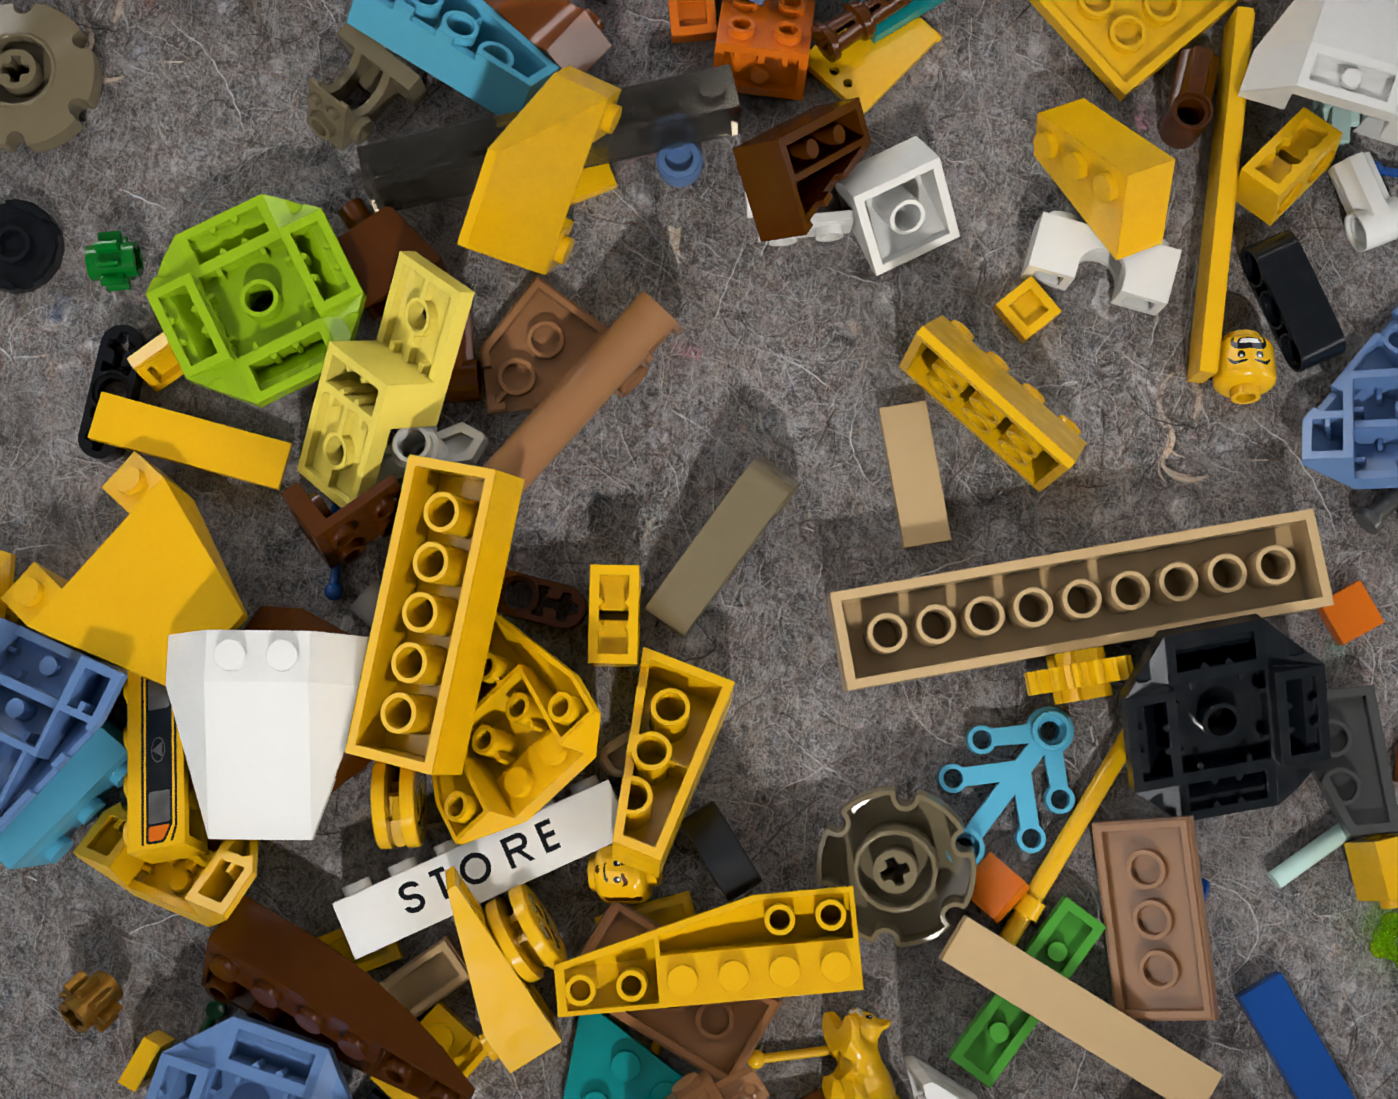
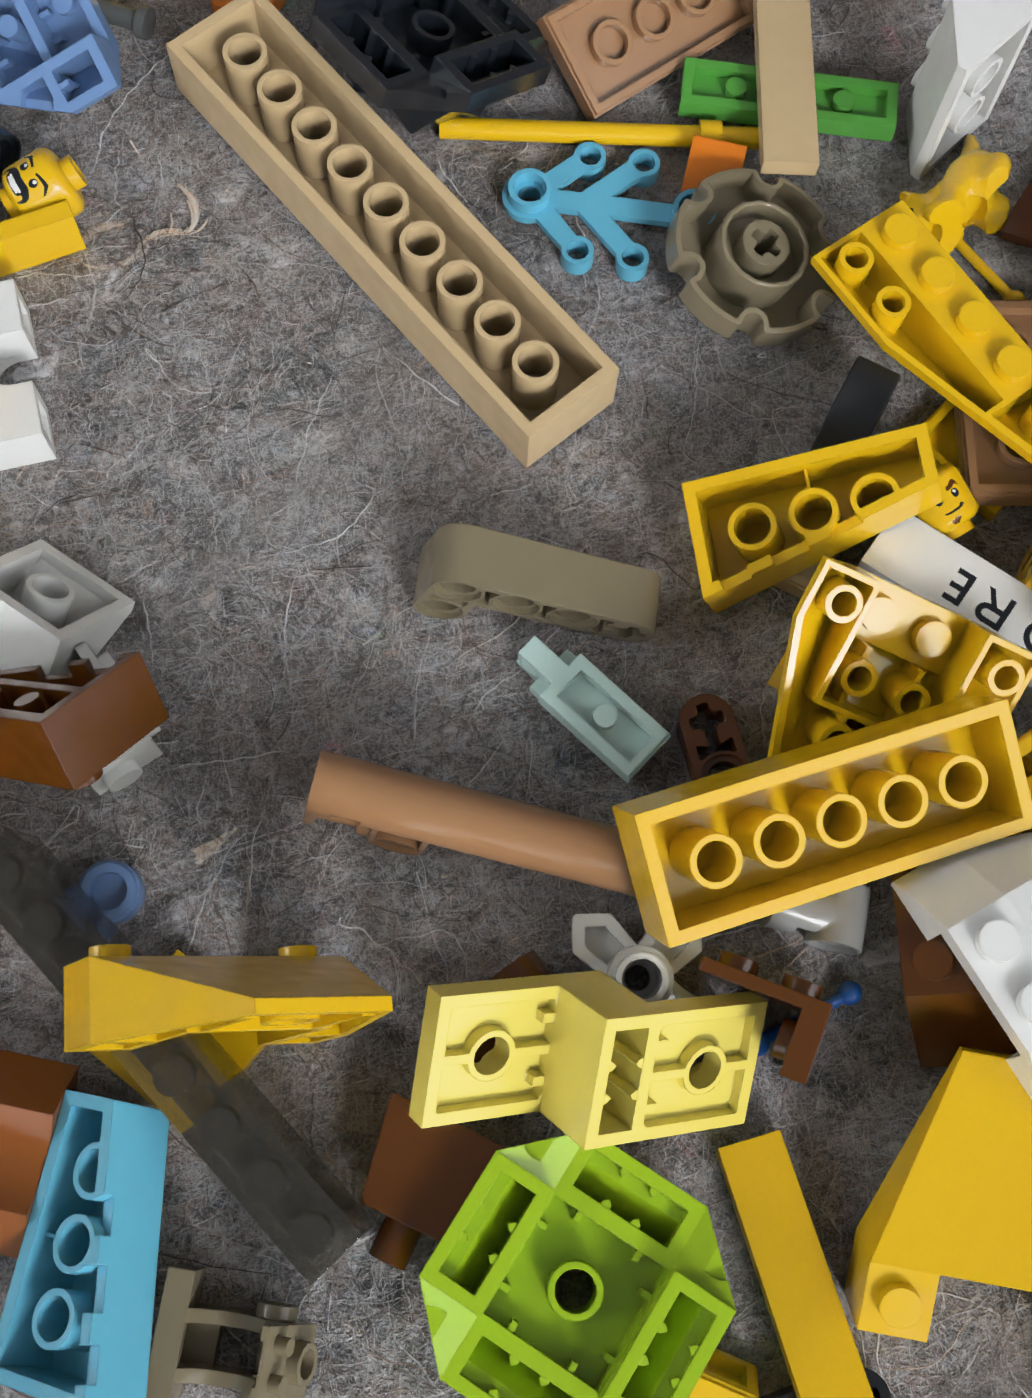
camera: 125 degrees left, 10 degrees down
medium nougat tile [479,276,608,415] -> none
yellow brick [588,564,641,667] -> none
tan tile [878,400,952,549] -> none
yellow slope [899,315,1087,493] -> none
yellow tile [993,275,1062,345] -> none
yellow gear [1024,646,1134,705] -> none
none -> light aqua hinge [516,636,671,784]

